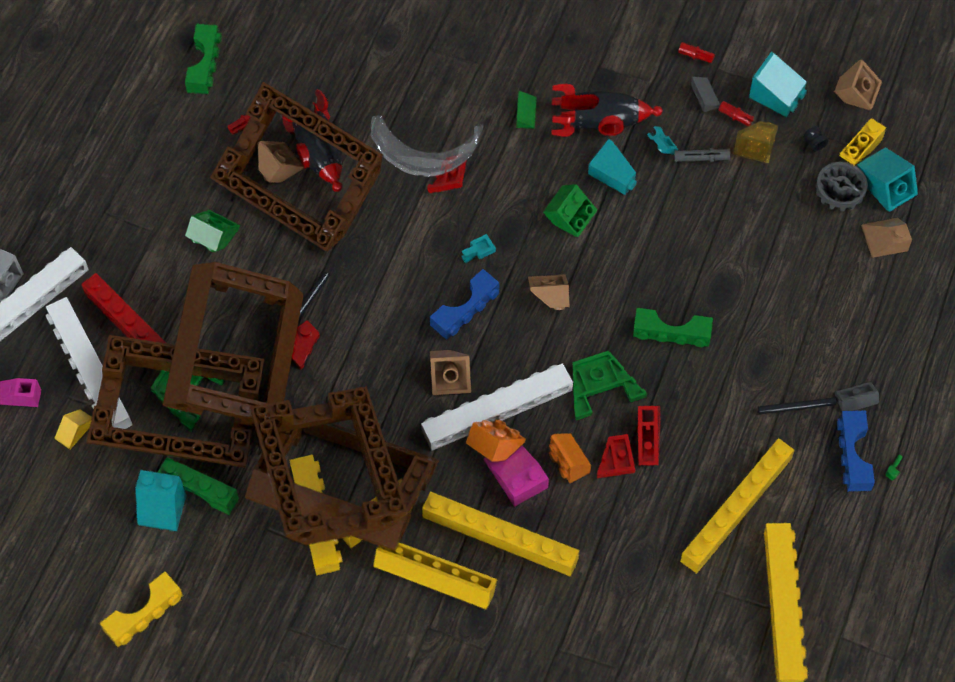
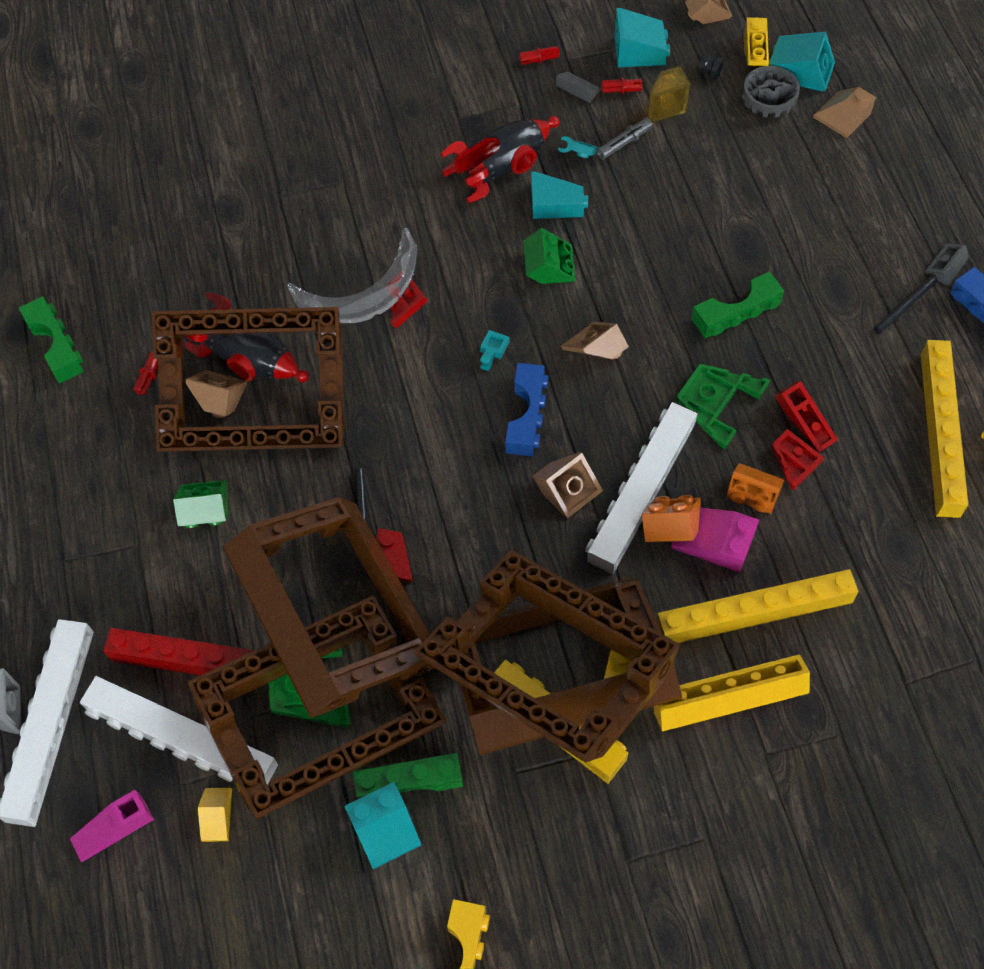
camera: 35 degrees left, 0 degrees up
green slope [517,91,536,129] -> none

